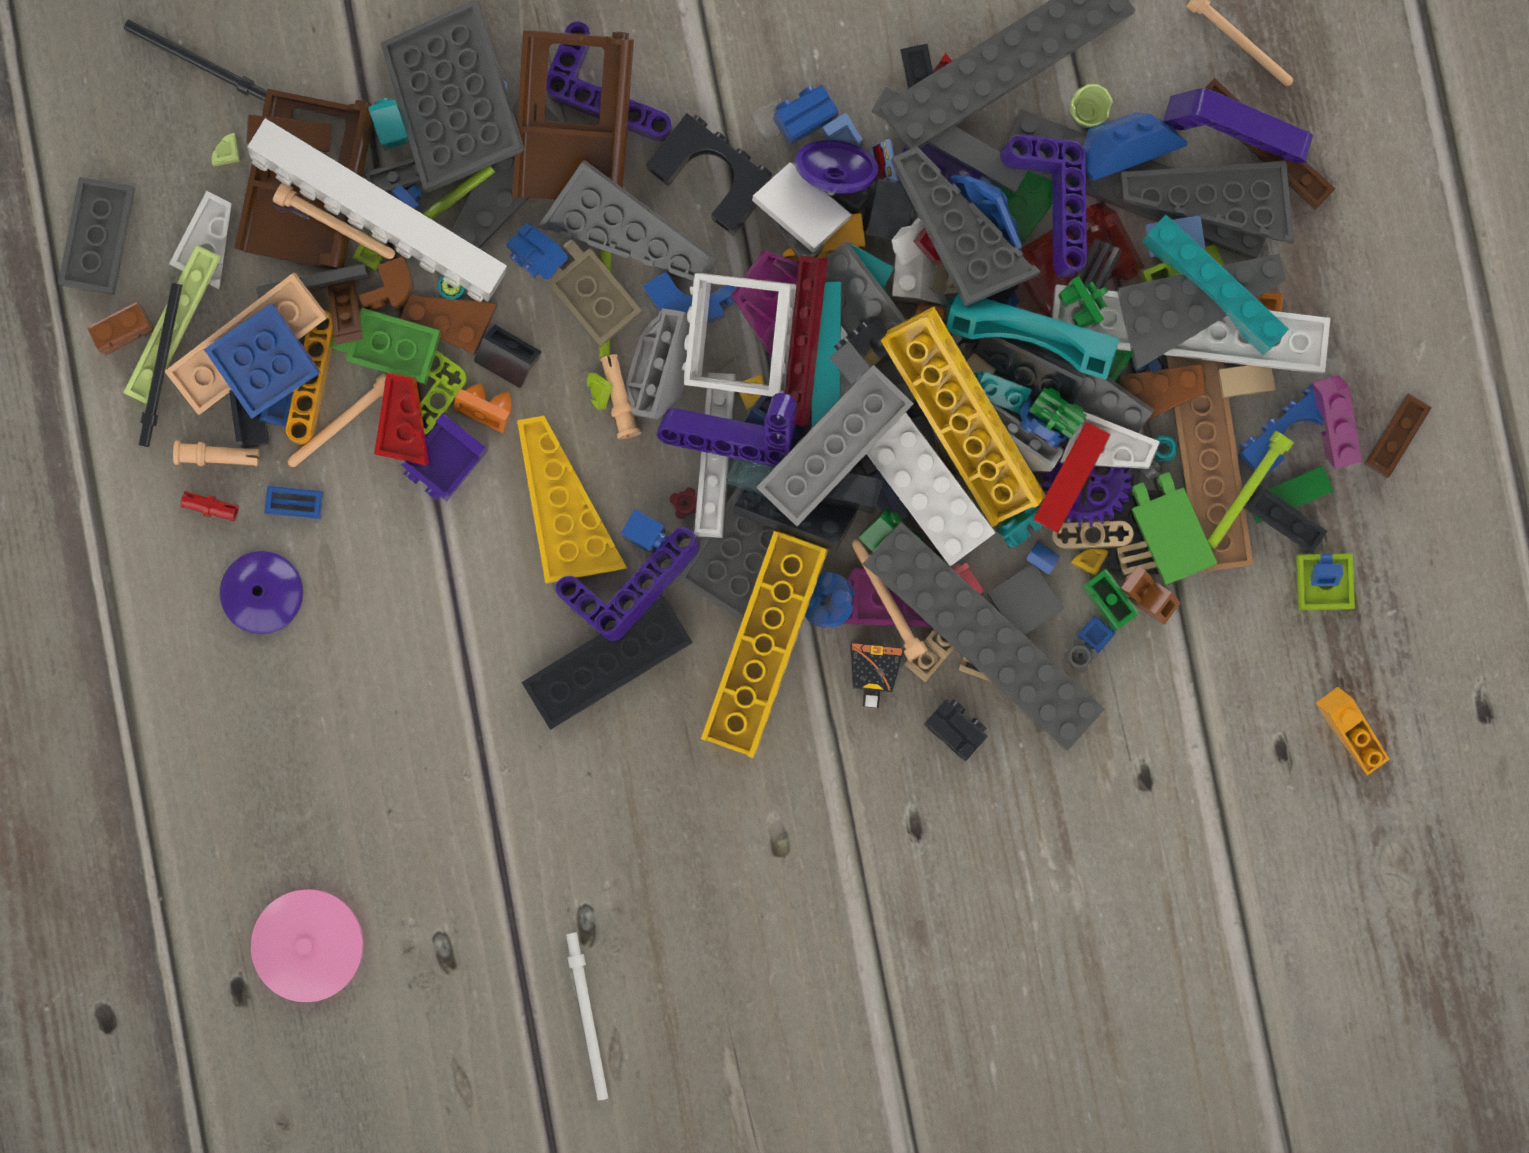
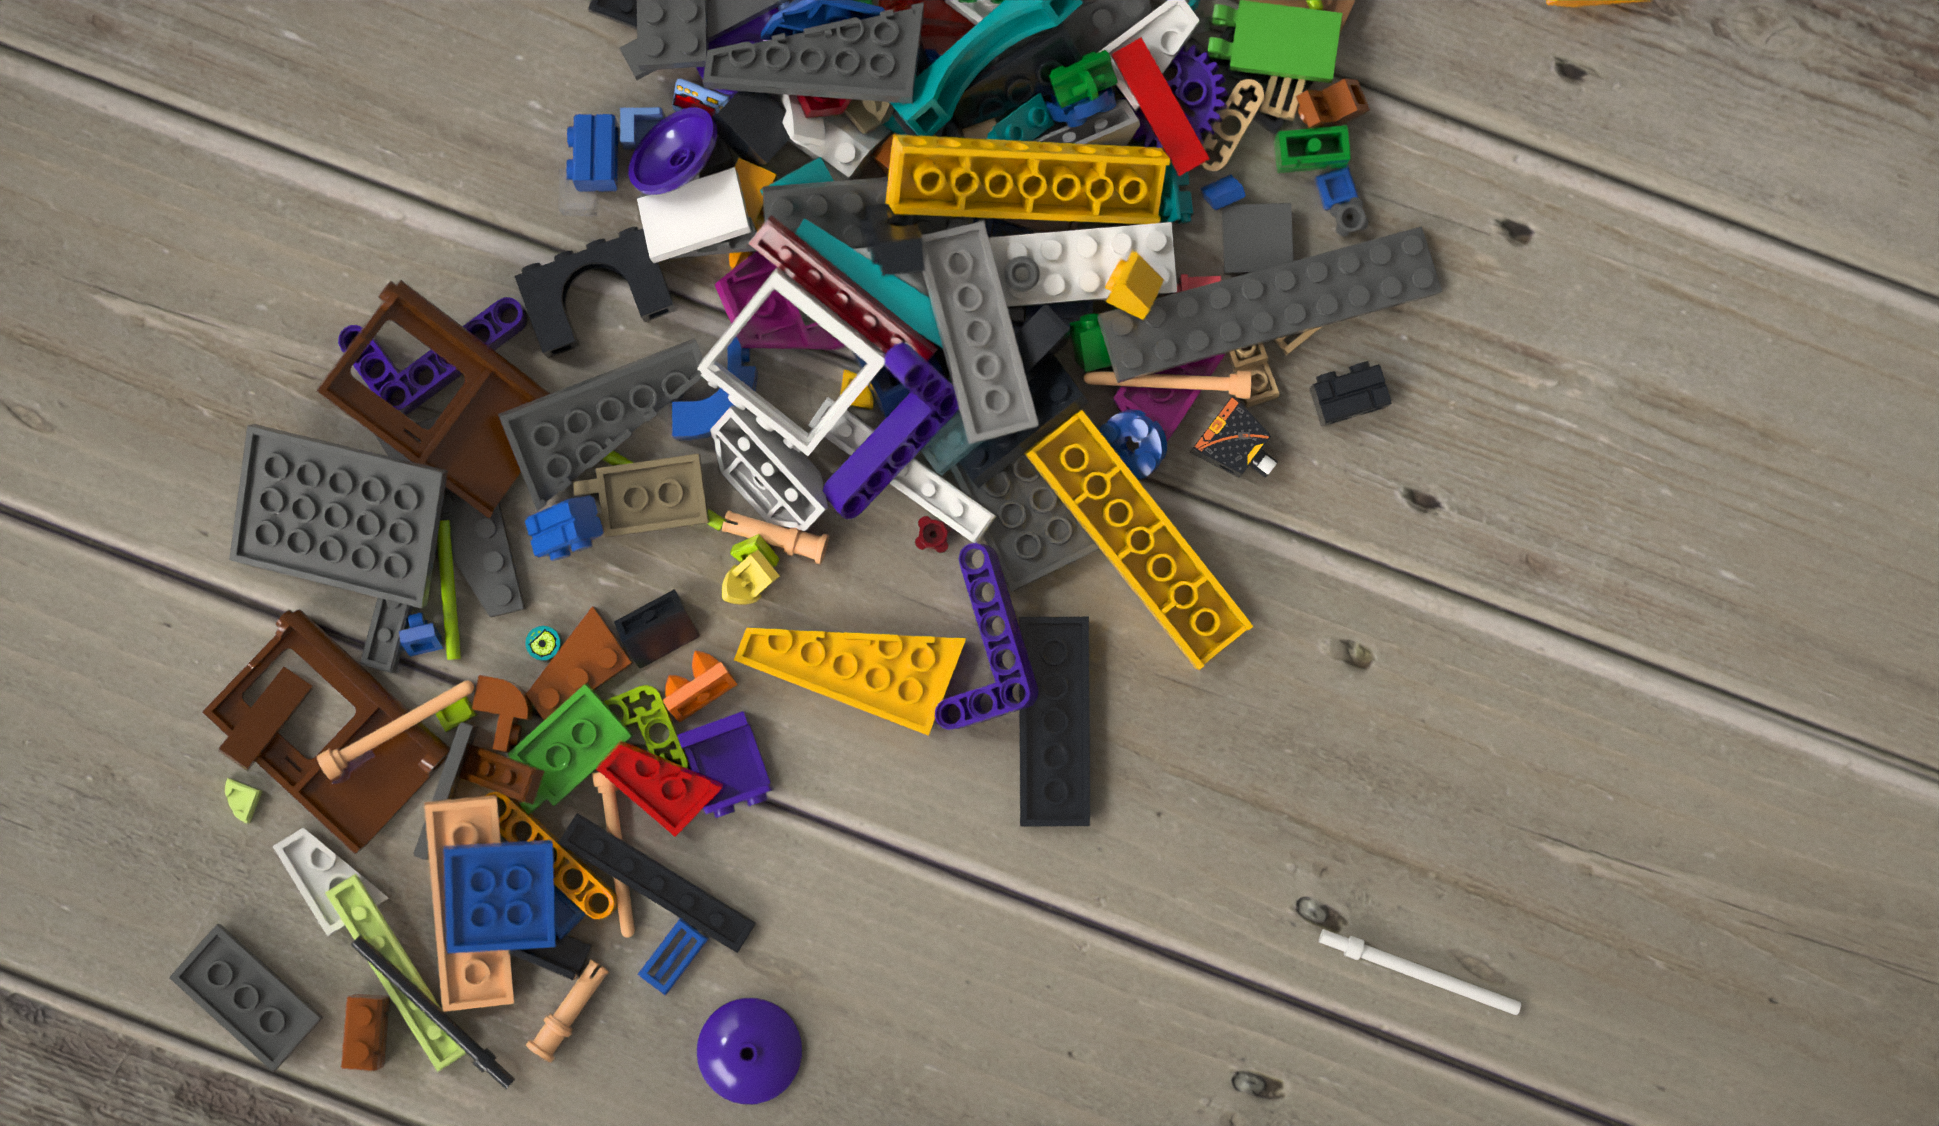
camera: 65 degrees left, 0 degrees up
black bar [124,19,267,102] -> none
red pin [180,491,239,522] -> none
white brick [247,118,507,302] -> none
teal slope [368,98,409,151] -> none
blue brick [621,509,668,554] -> none
yellow tile [1071,548,1109,576] -> none
none -> black tile [558,813,756,953]
none -> light yellow tile [722,550,780,605]
none -> dark grey plate [1004,256,1040,292]
none -> yellow slope [1105,250,1164,320]

